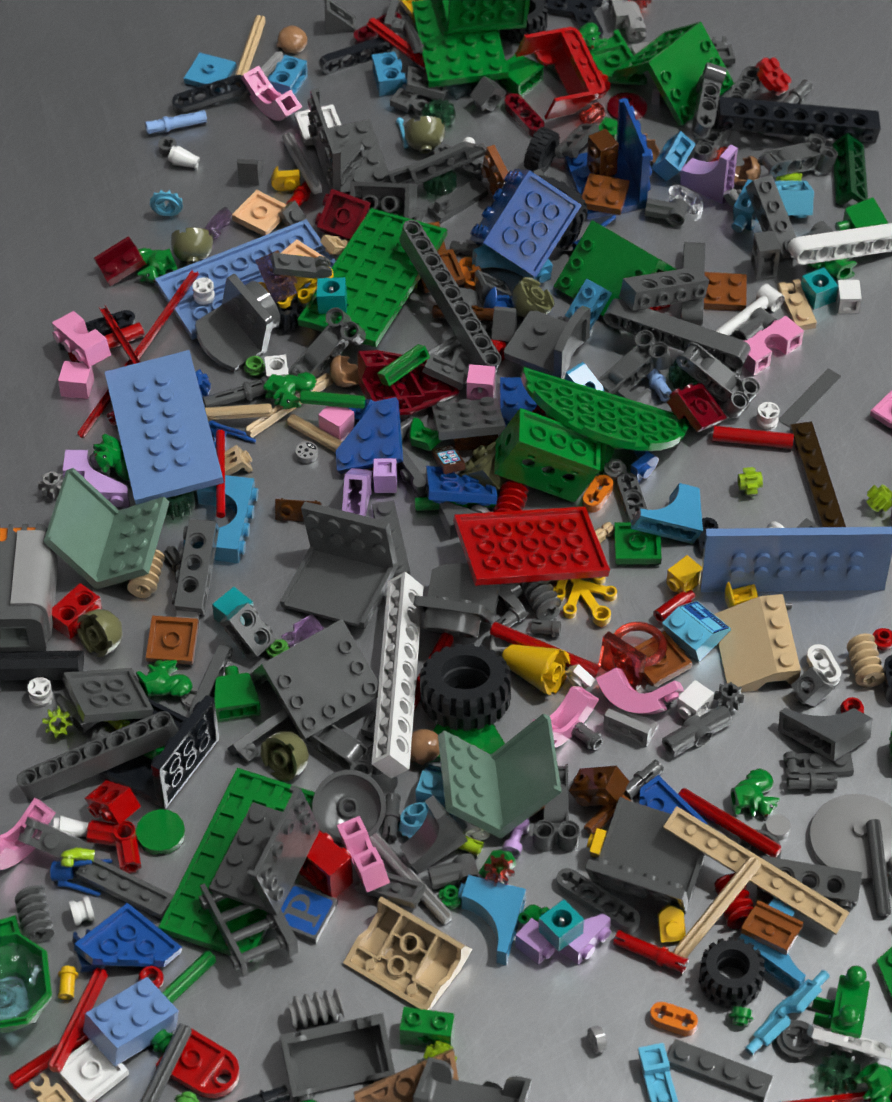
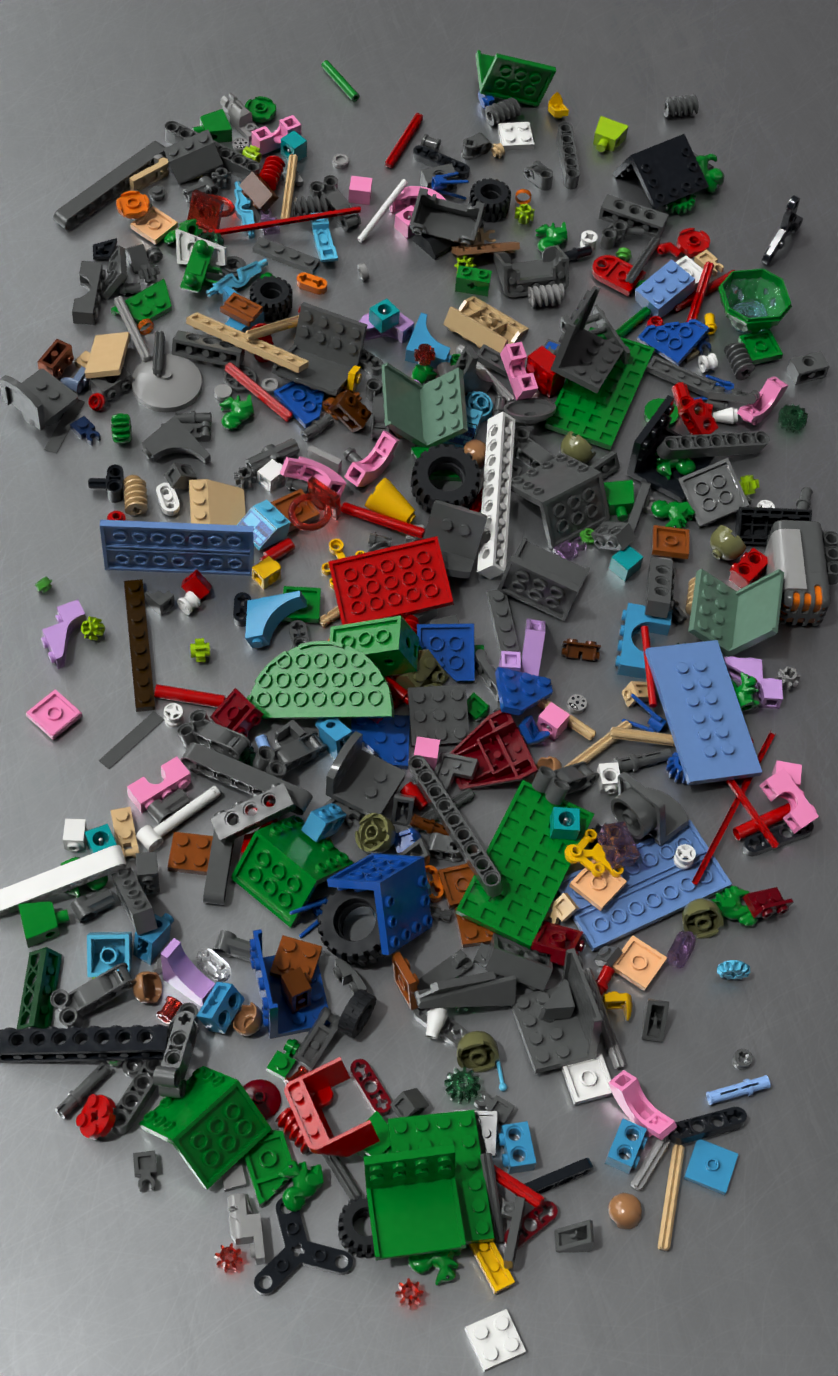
camera: 175 degrees right, 5 degrees up
lime arm [60,847,95,868] -> none
white cone [168,146,200,169] -> none
green animal [263,372,317,409] -> none
dark grey hinge [271,253,332,278] -> none
green axle [300,390,366,409] -> none
green piece [377,344,430,386] -> none
copper tile [432,444,466,474] -> none
green arm [518,904,550,924] -> none
white plate [565,664,596,688] -> none
red plate [840,697,864,713] -> none

